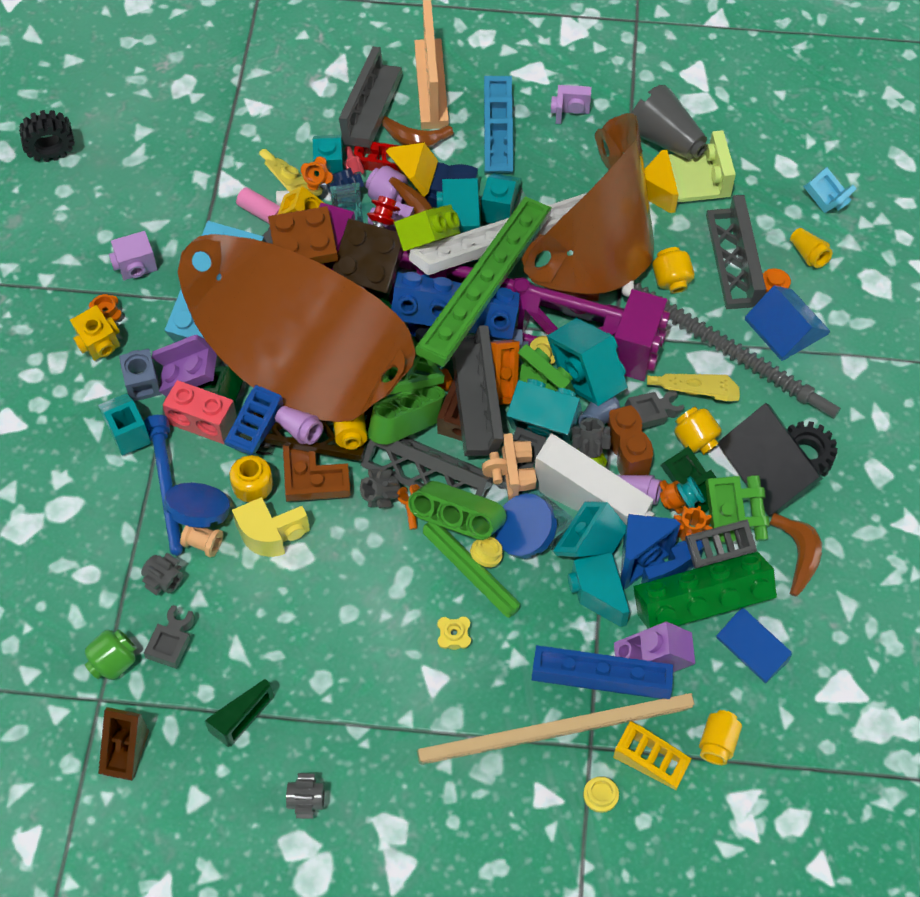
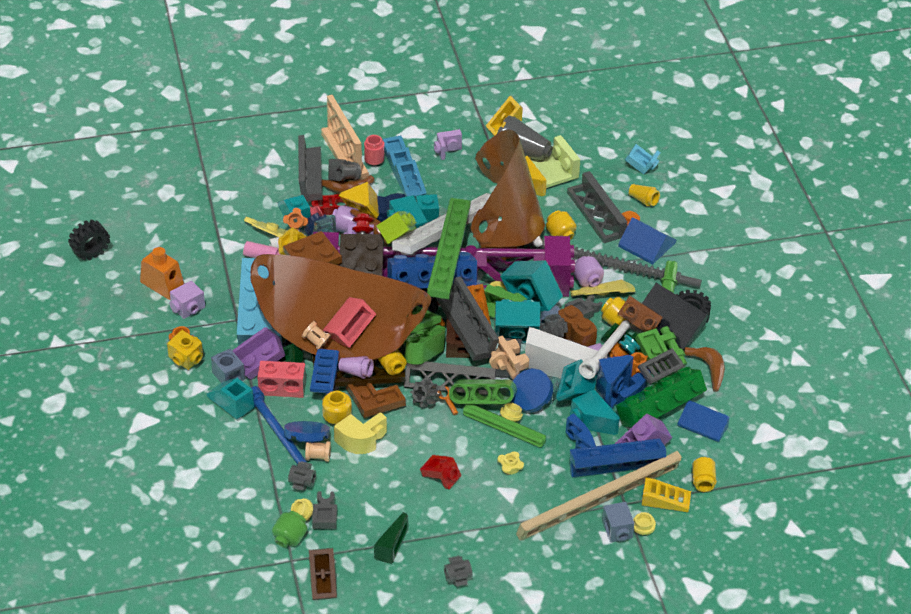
camera: 20 degrees left, 15 degrees down
none -> orange torso [140,247,184,300]
none -> light yellow plate [291,499,313,521]
none -> light nougat bush [302,321,331,350]
none -> coral brick [322,297,376,348]
none -> dark grey piece [328,159,361,181]
none -> coral brick [364,135,384,165]
none -> red bracket [420,455,461,489]
none -> yellow slope [486,96,523,136]
none -> blue slope [566,413,596,449]
none -> lavender head [573,256,604,287]
none -> white piece [579,320,630,379]
none -> sand blue brick [602,502,635,542]
none -> dark orange hips [618,295,663,332]
none -> bright green axle [660,260,678,293]

